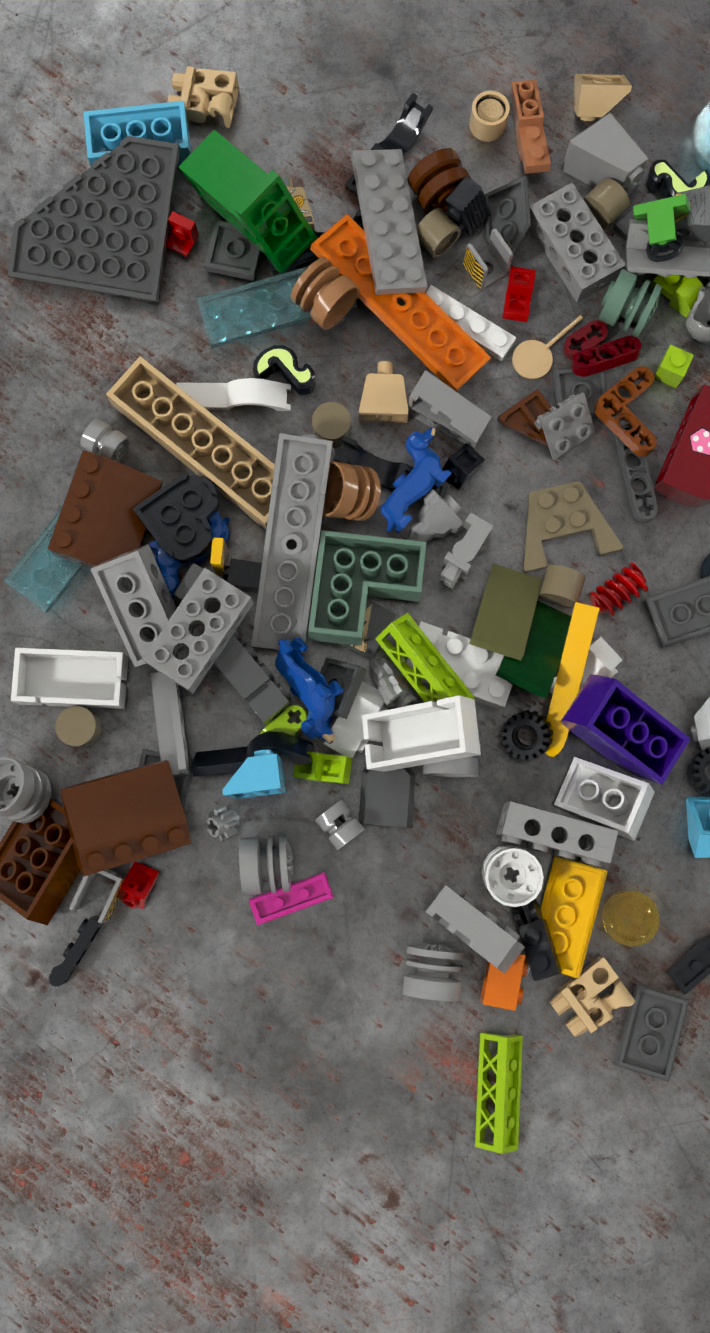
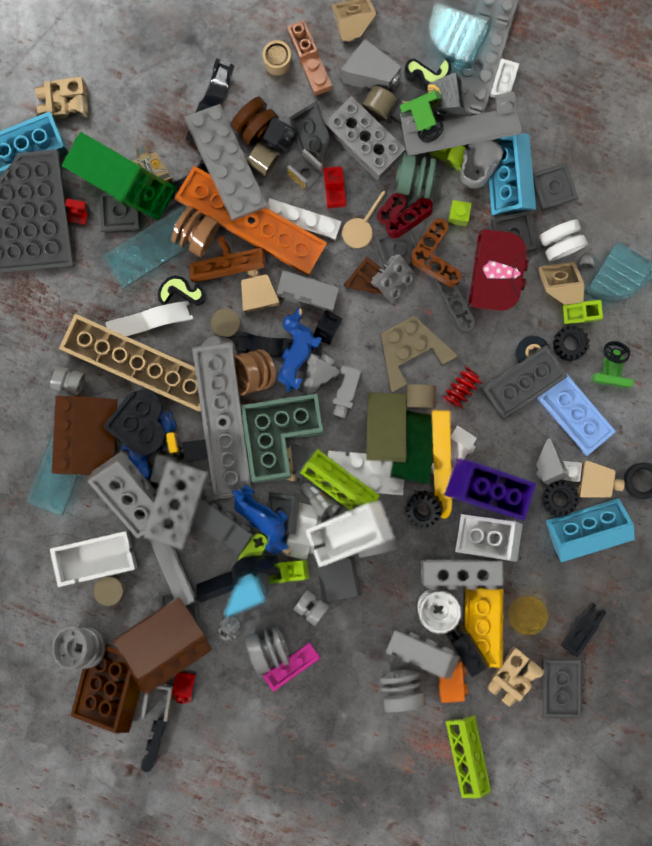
camera: 15 degrees left, 5 degrees up
none -> dark orange plate [190,236,265,283]

